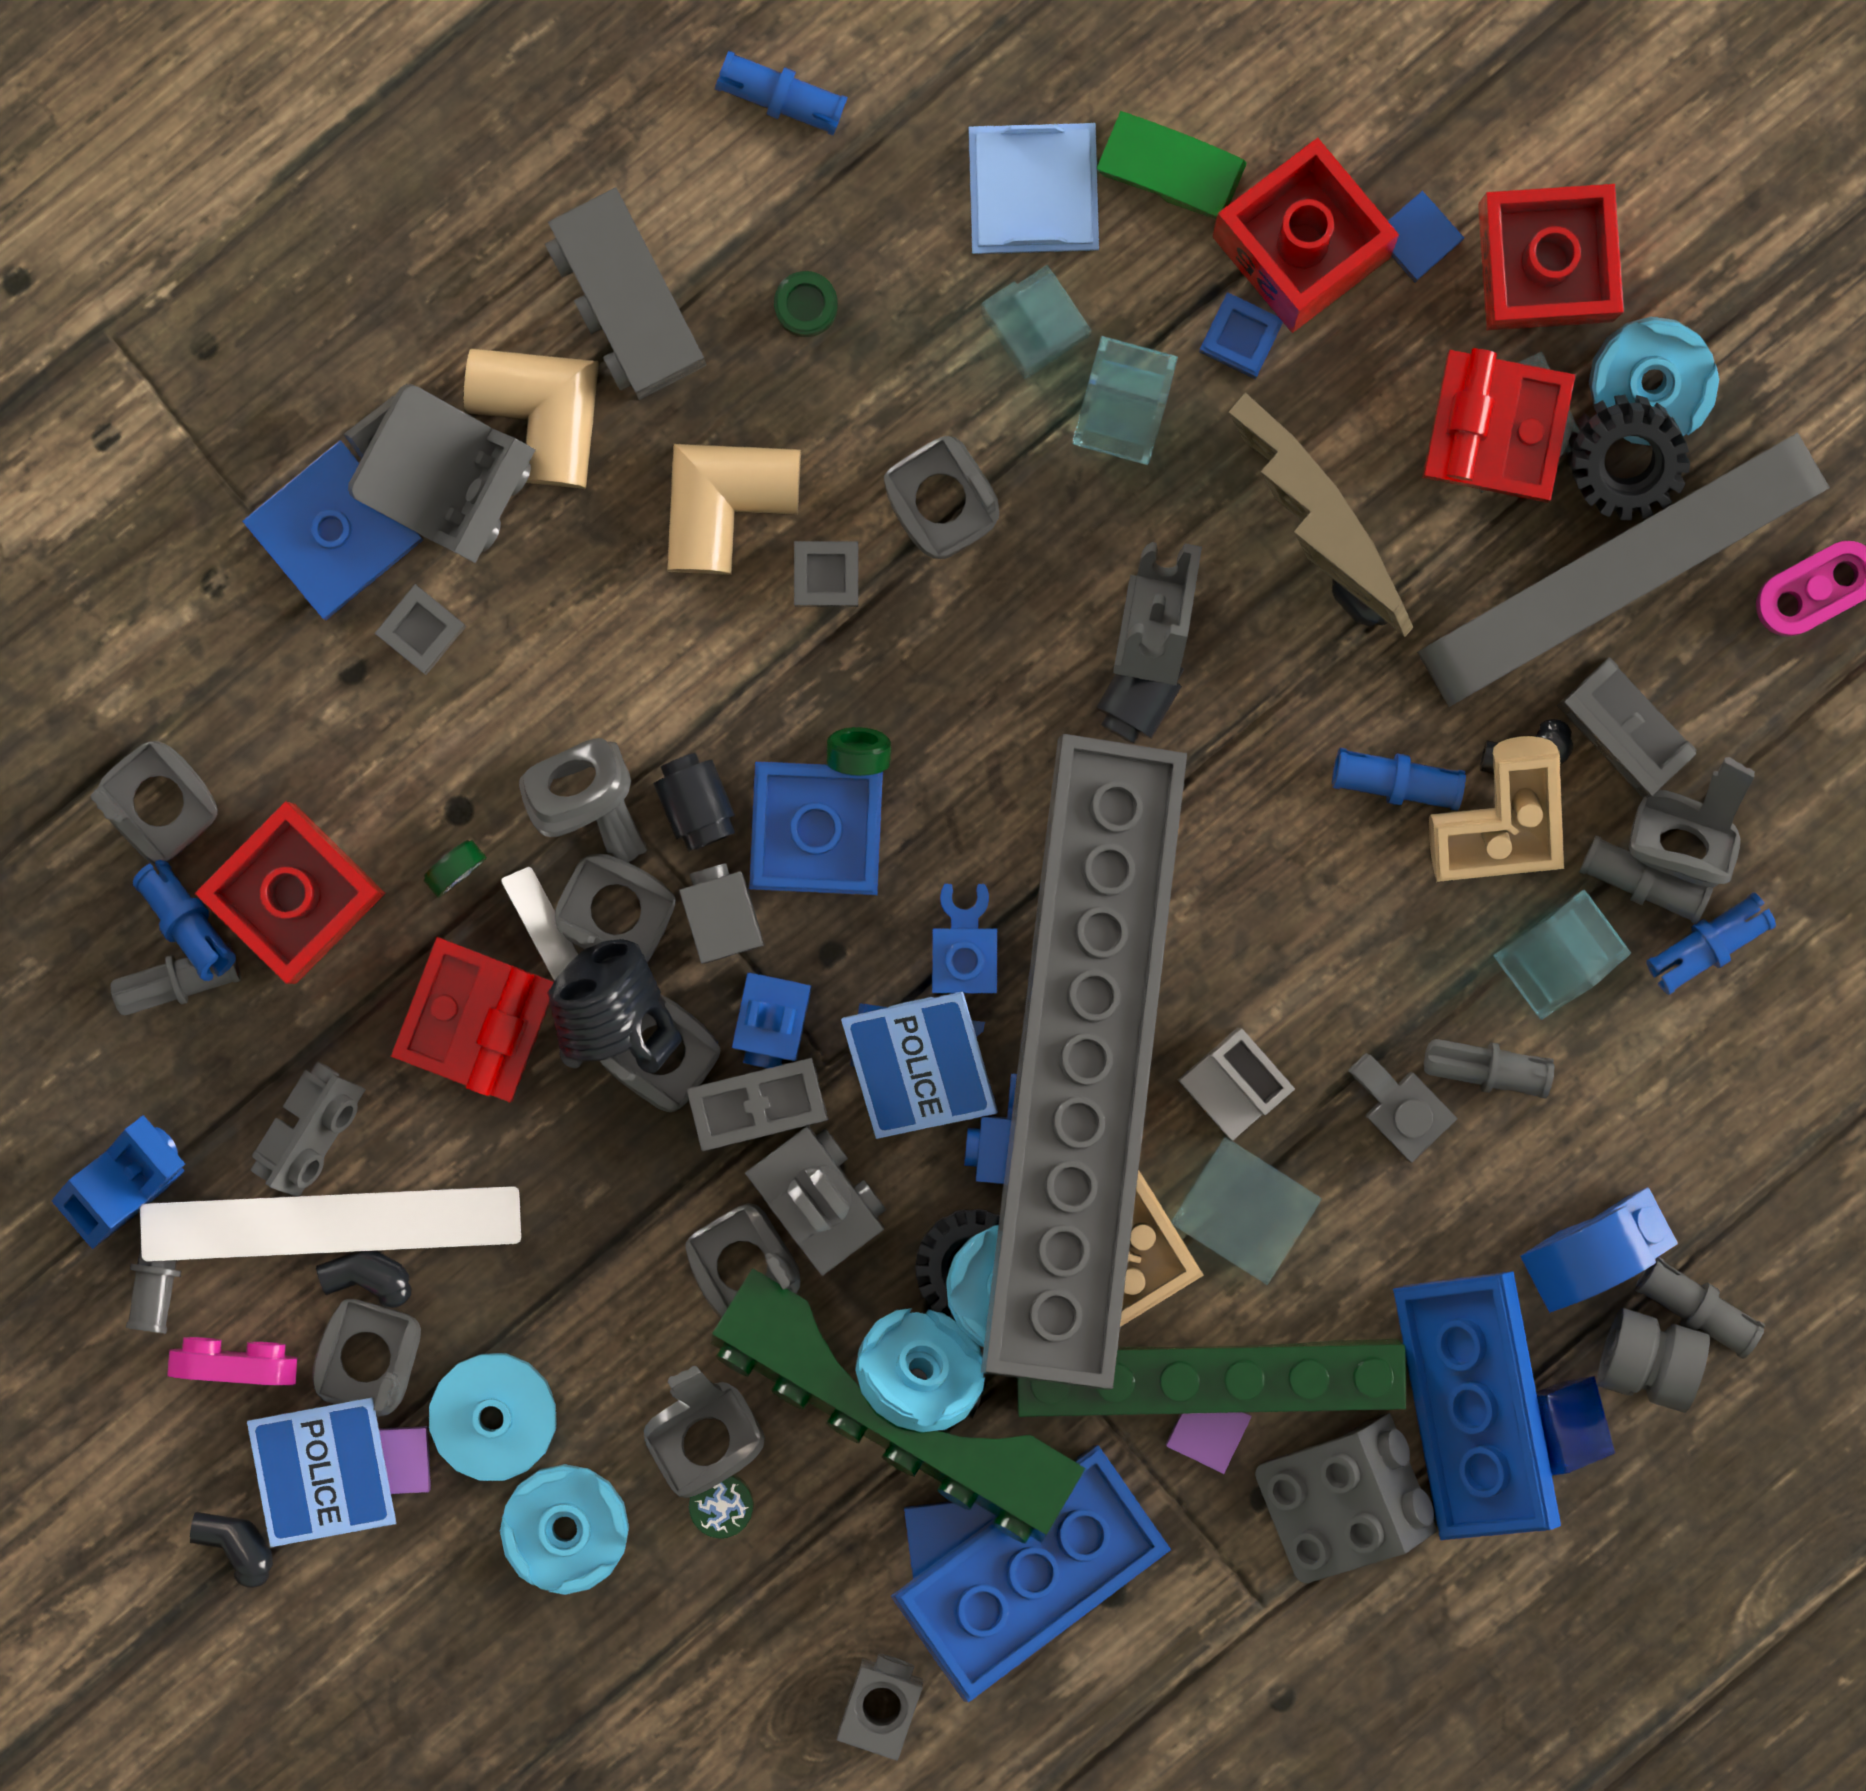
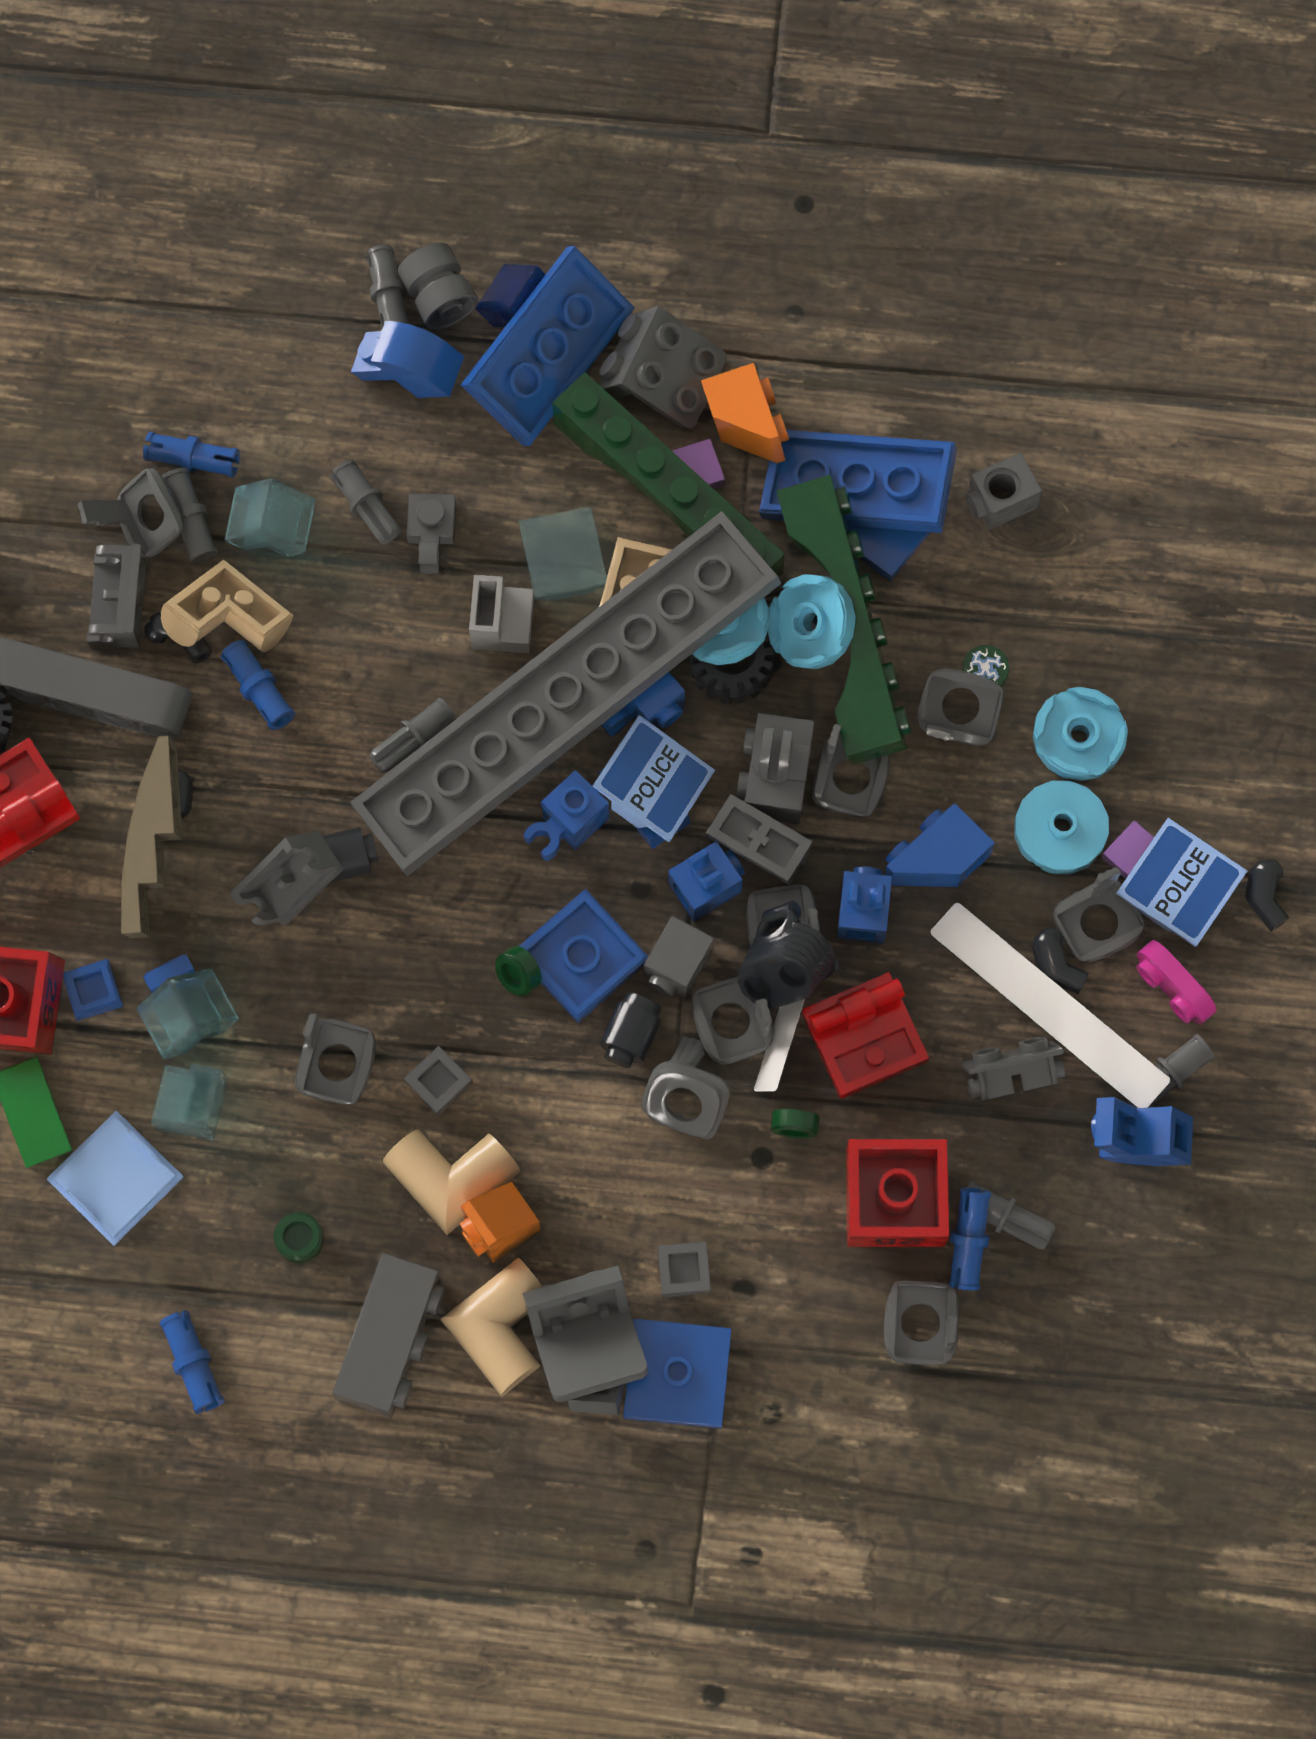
camera: 140 degrees left, 15 degrees down
none -> blue tile [143,954,199,1002]
none -> dark grey axle [369,698,457,773]
none -> orange slope [459,1182,541,1263]
none -> orange slope [701,363,789,463]
none -> blue brick [837,867,892,944]
none -> blue slope [885,803,995,887]

